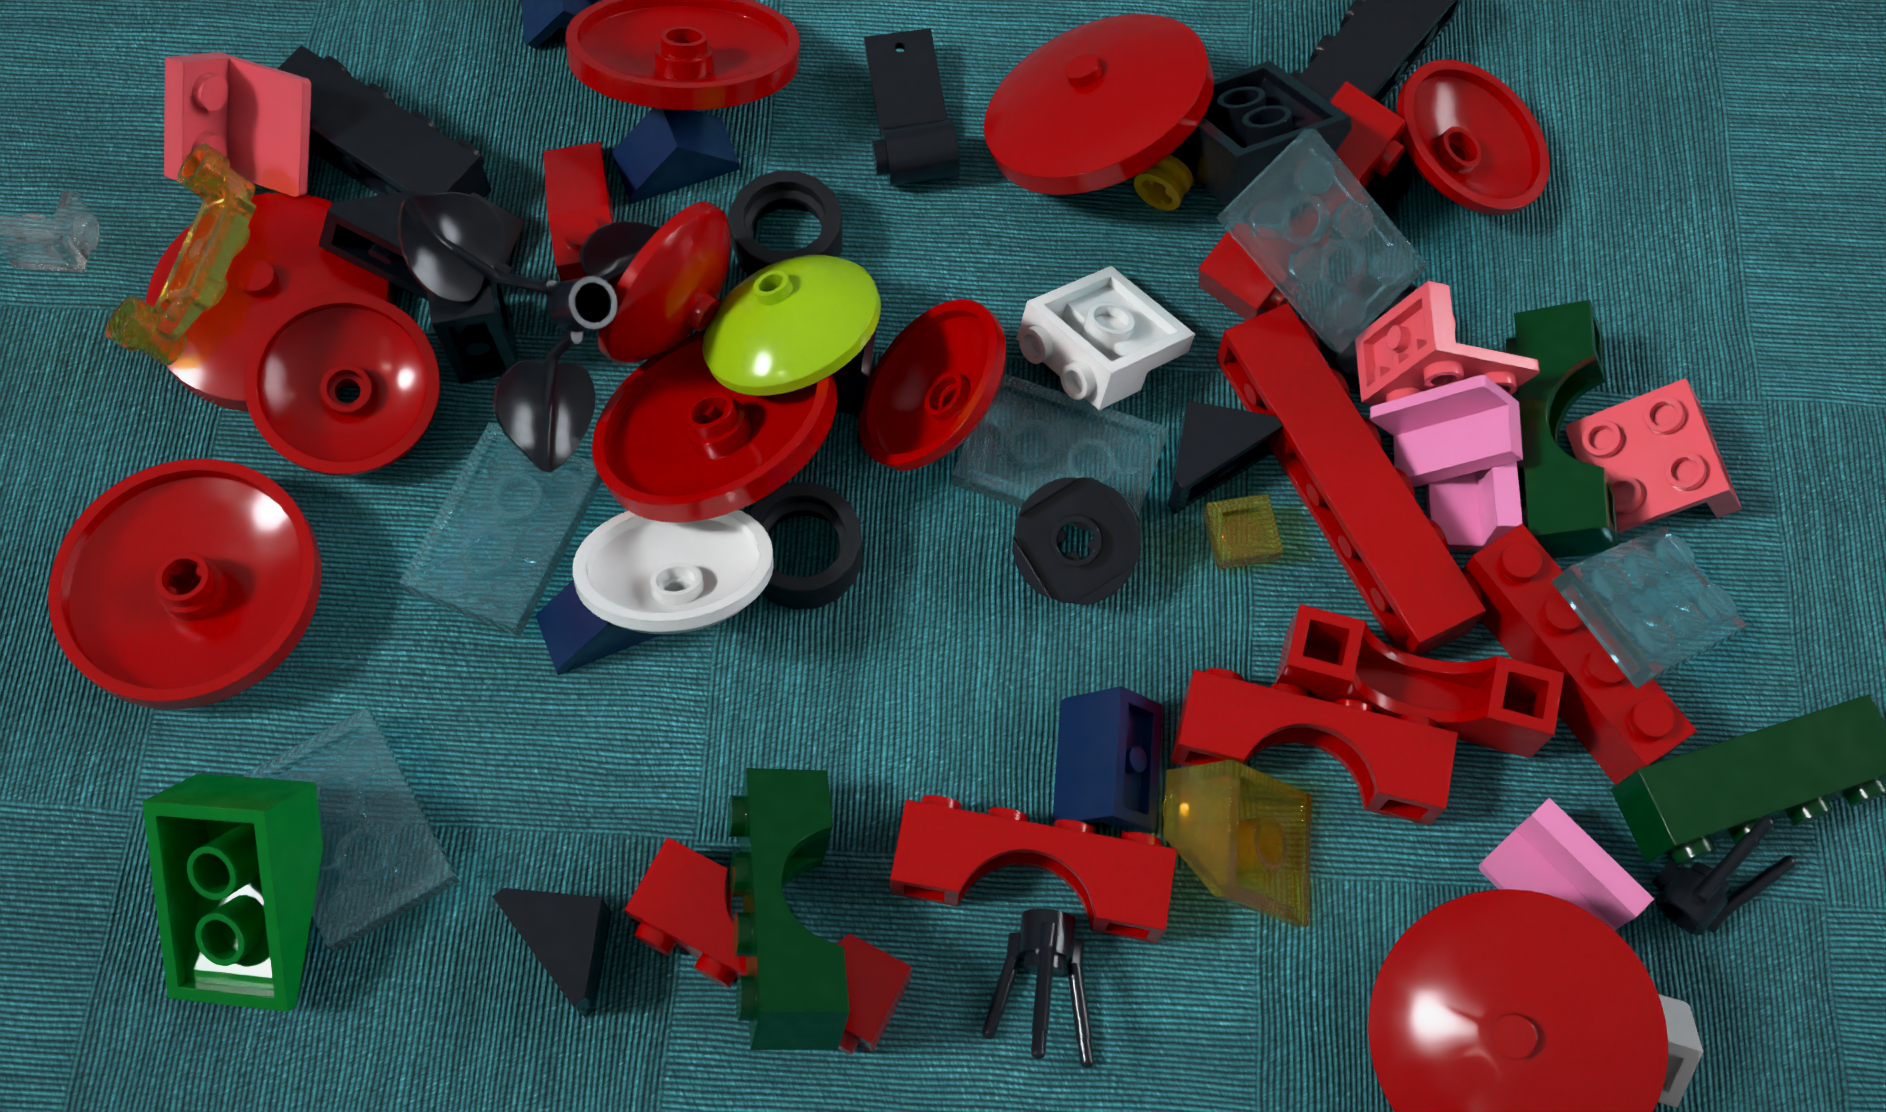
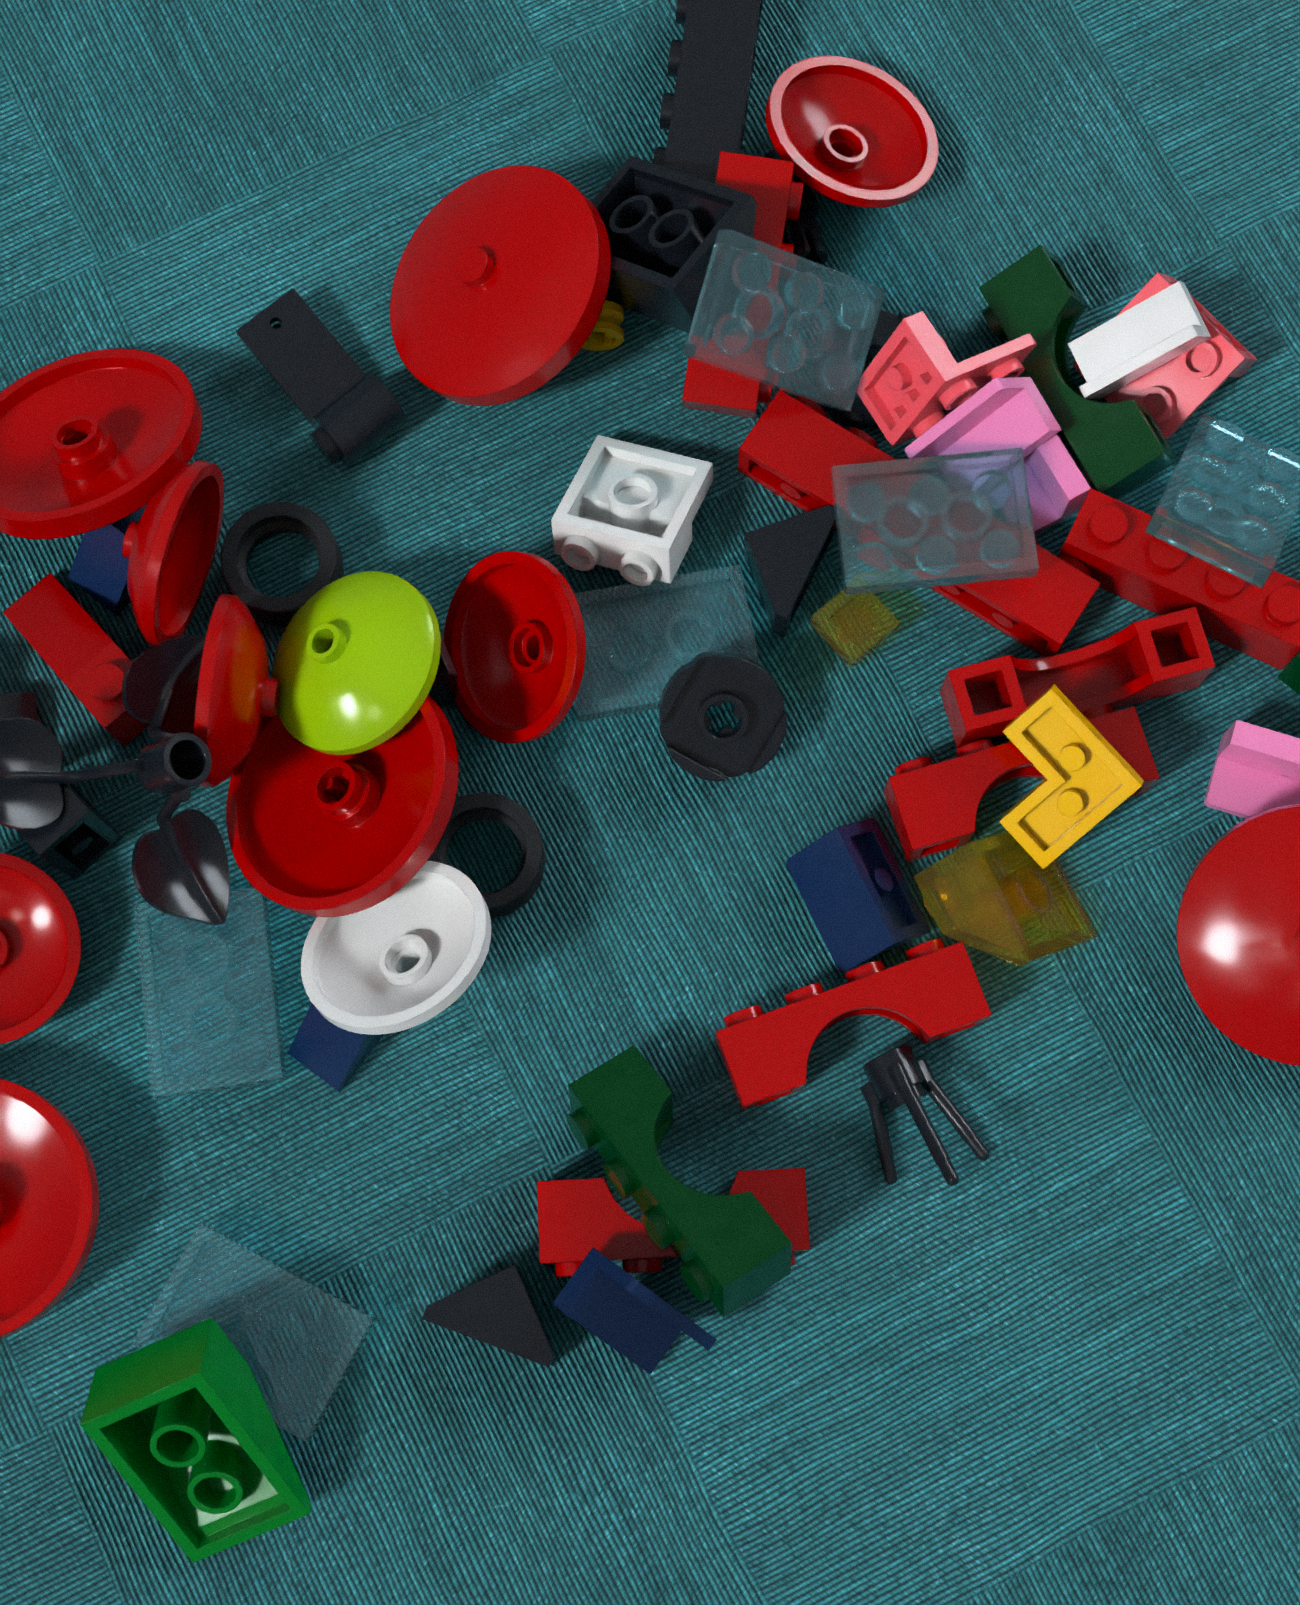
camera: 25 degrees left, 10 degrees up
none -> red dish [122,460,224,646]
none -> dark blue panel [552,1247,717,1374]
none -> clear light blue plate [830,448,1039,595]
none -> yellow plate [999,684,1144,869]
none -> white panel [1068,281,1212,399]

